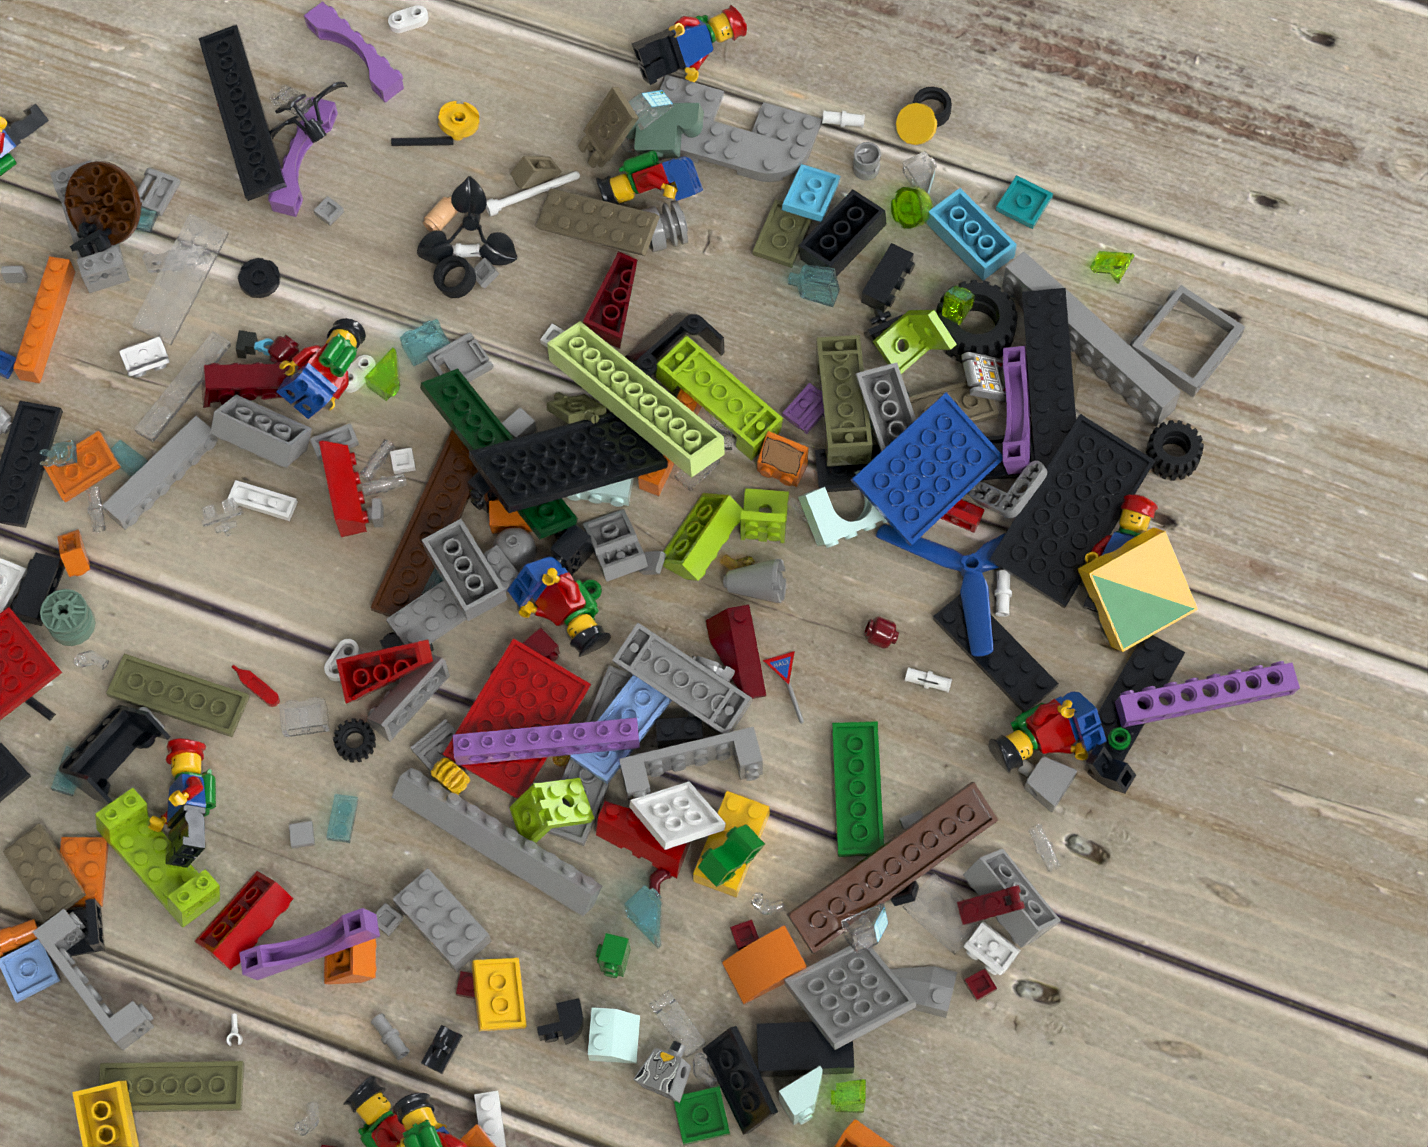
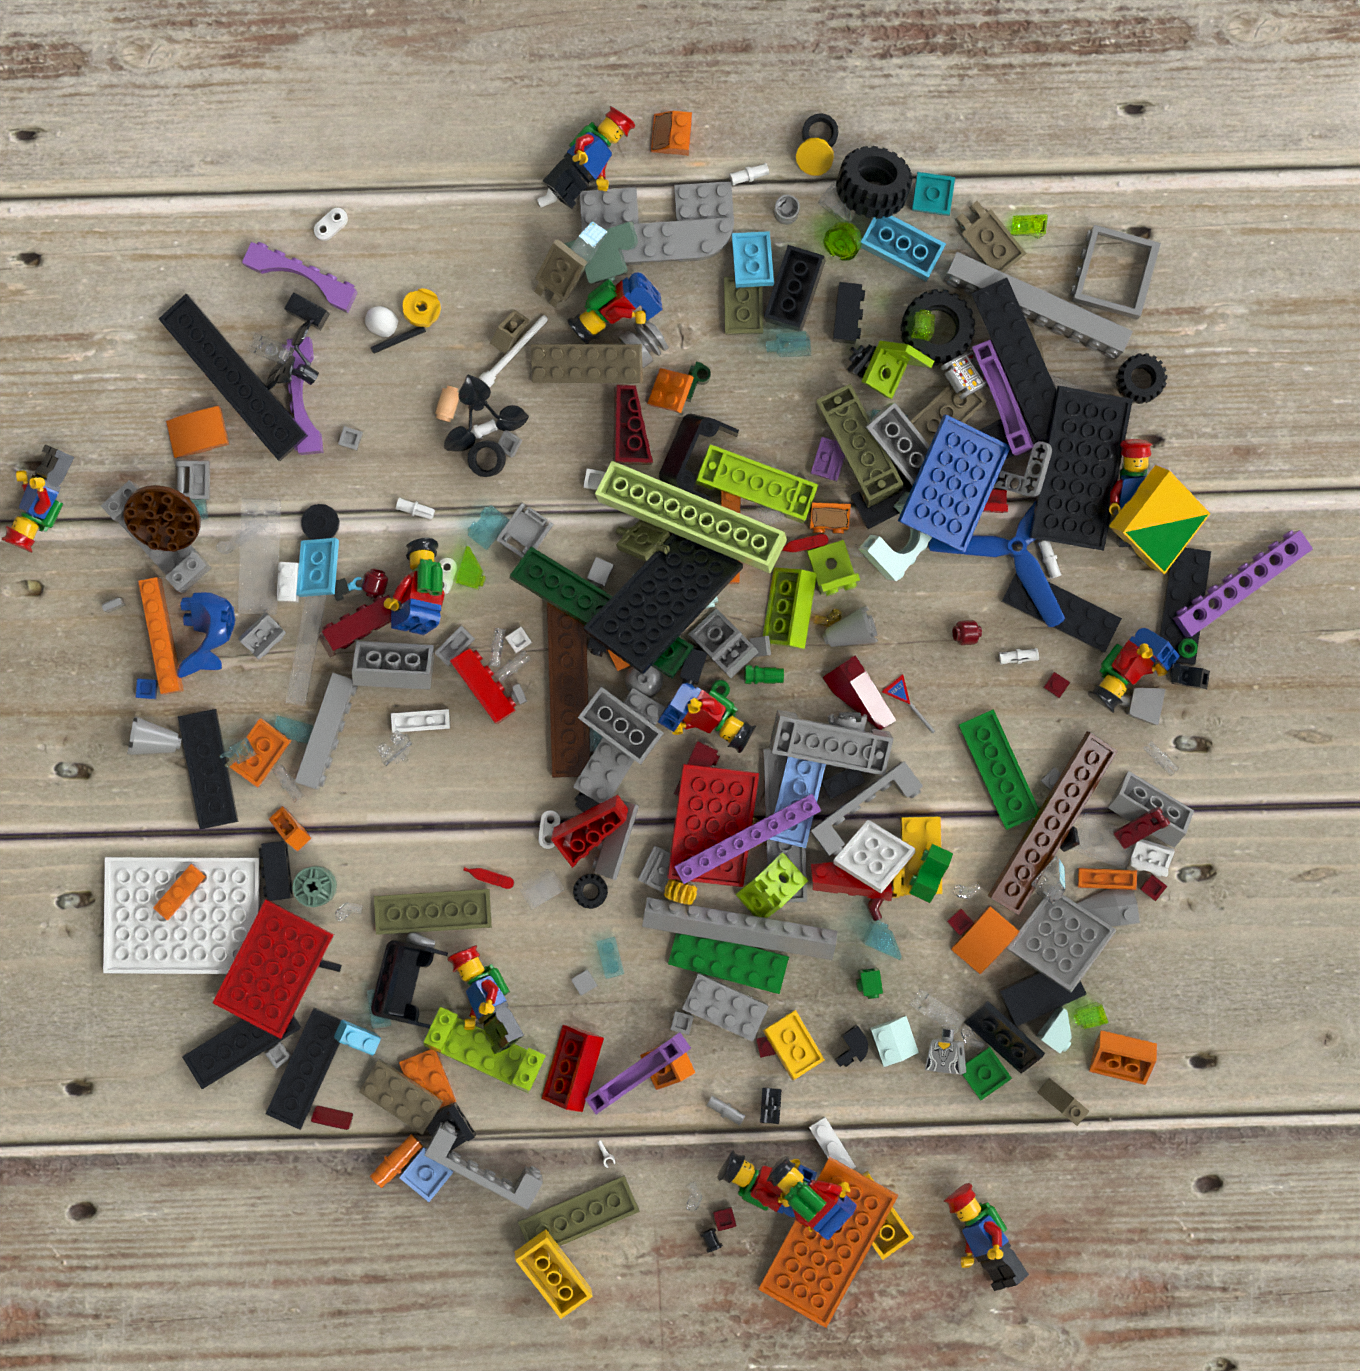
camera: 25 degrees left, 20 degrees up
black hips [70,222,112,258] -> none
none -> orange slope [166,406,229,458]
none -> blue hips [177,592,236,678]
none -> white brick [277,562,299,603]
none -> black brick [284,292,330,331]
none -> medium azure plate [296,538,339,597]
none -> medium azure brick [334,1020,381,1056]
none -> white hair [365,306,398,337]
none -> white axle [396,498,435,520]
none -> white arm [537,188,557,208]
none -> orange plate [647,368,694,413]
none -> orange slope [651,111,692,156]
none -> green plate [668,933,789,994]
none -> dark green plate [686,361,711,402]
none -> green axle [744,665,784,684]
none -> red piece [782,534,829,553]
none -> black tyre [836,146,913,219]
none -> yellow plate [891,867,905,898]
none -> dark tan tile [955,201,1027,273]
none -> dark red plate [1043,672,1070,698]
none -> orange tile [1078,868,1137,890]

